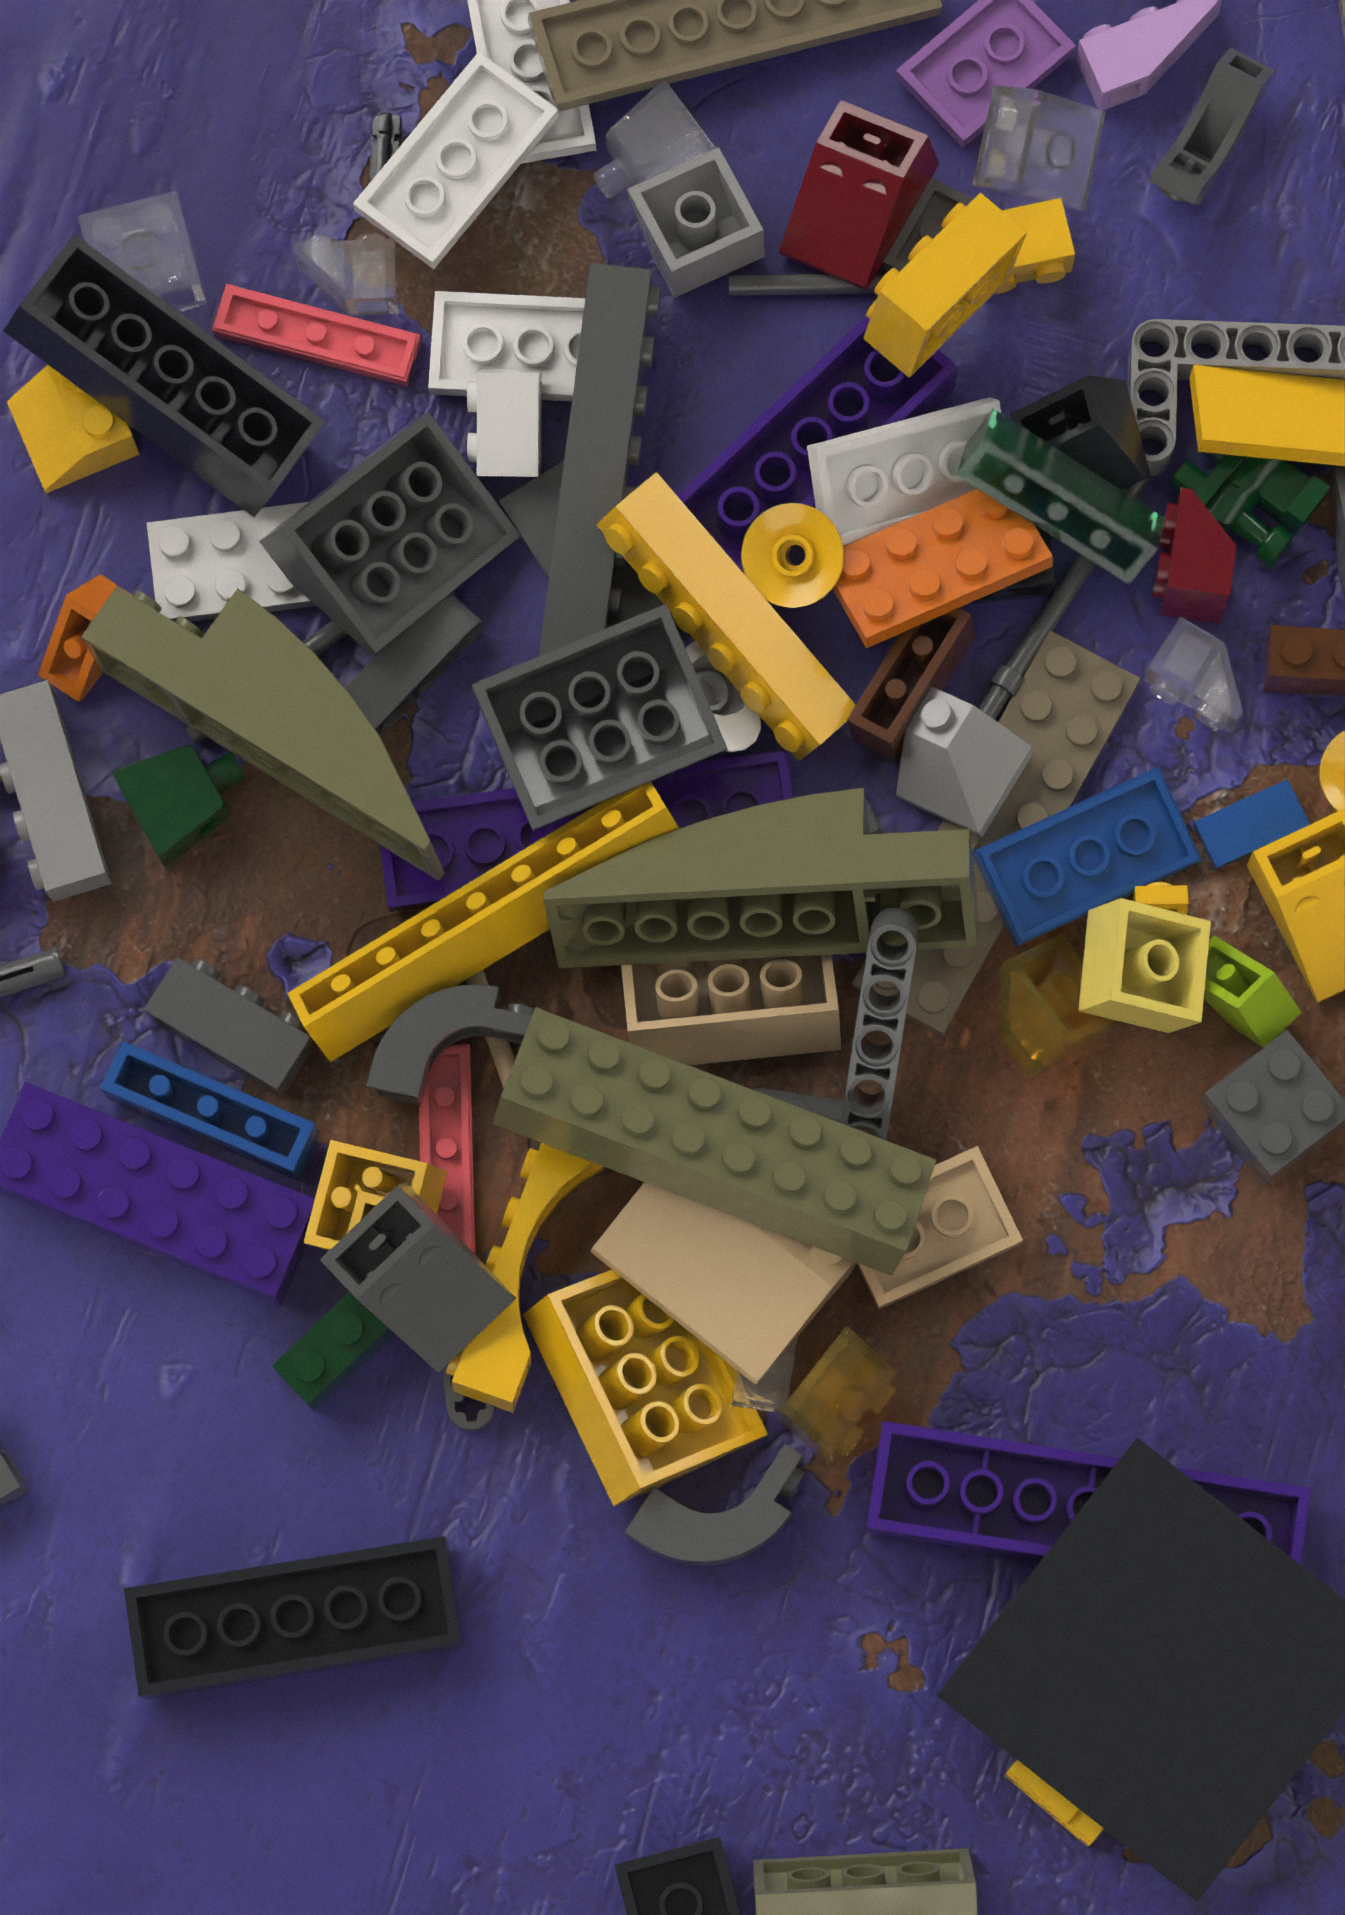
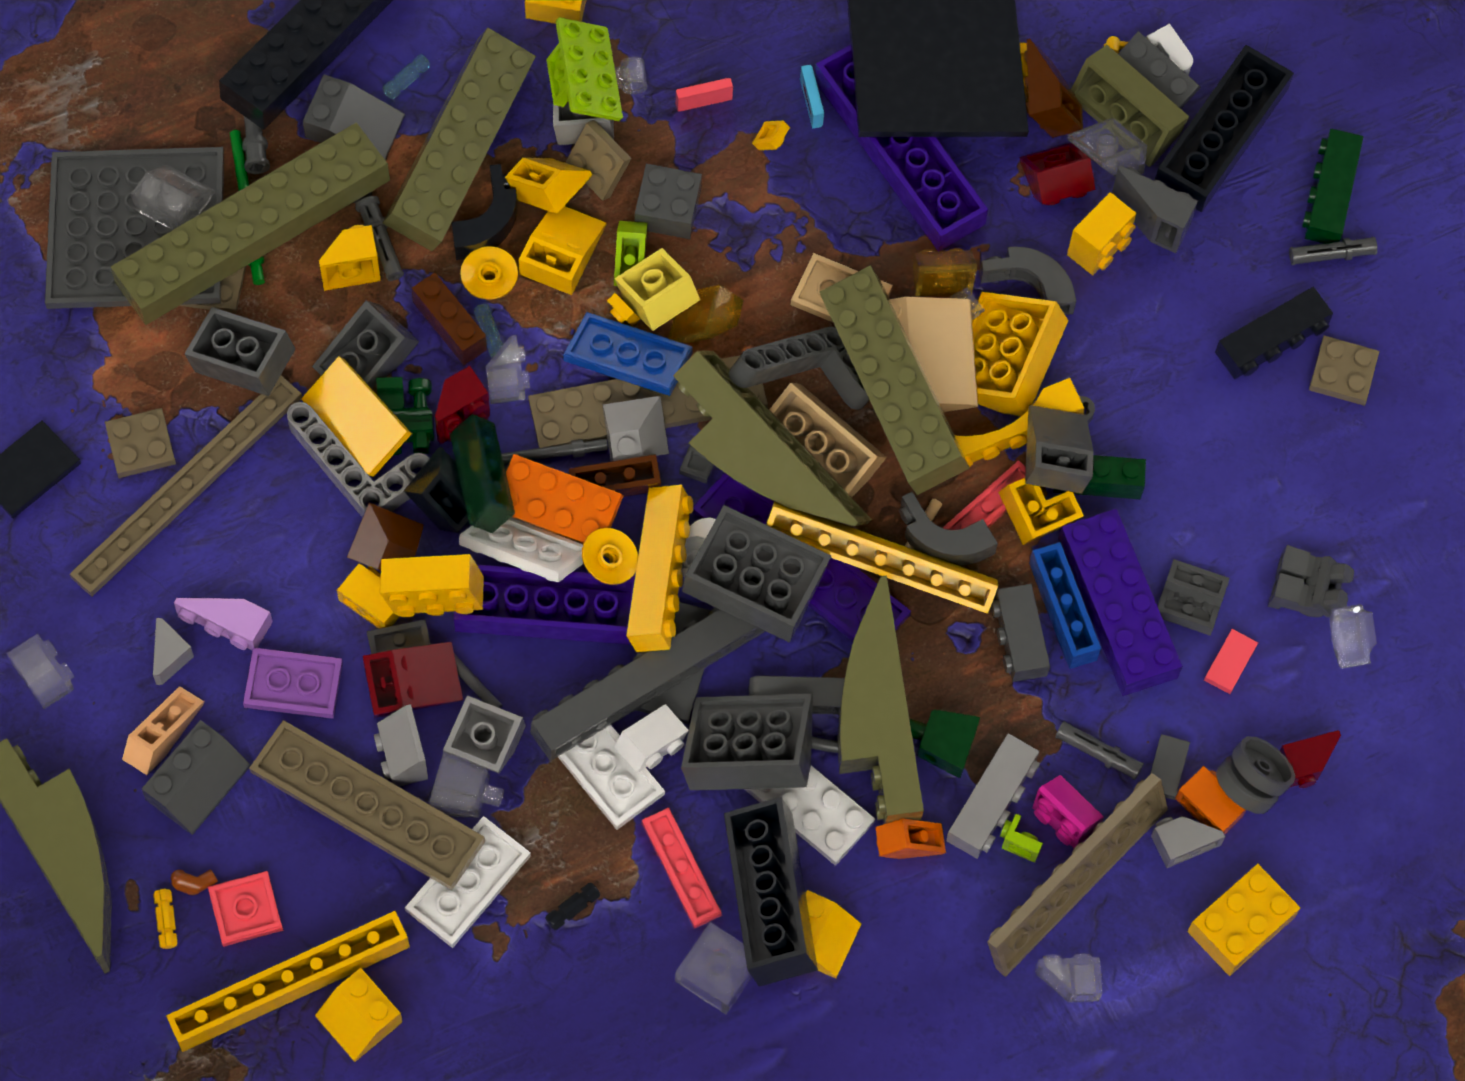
camera: 140 degrees left, 10 degrees down
black brick [124,1536,465,1700] -> none
clear slope [293,234,399,316] -> none
white plate [353,52,559,269] -> none
clear slope [972,85,1106,211] -> none
dark grey arch [1149,47,1275,205] -> none
blue tile [1193,779,1310,871] -> none
none -> reddish brown slope [346,503,424,571]
none -> light grey slope [374,704,428,787]
none -> clear light blue axle [474,303,505,358]
none -> yellow plate [752,120,790,150]
none -> medium azure tile [800,65,824,129]
none -> dark red slope [1019,143,1096,205]
none -> reddish brown slope [1024,39,1083,138]
none -> clear slope [1067,118,1147,177]
none -> yellow brick [1067,192,1136,276]
none -> dark grey slope [1112,165,1198,253]
none -> dark grey slope [1158,559,1230,636]
none -> black brick [1215,286,1333,379]
none -> dark tan plate [1309,336,1380,406]

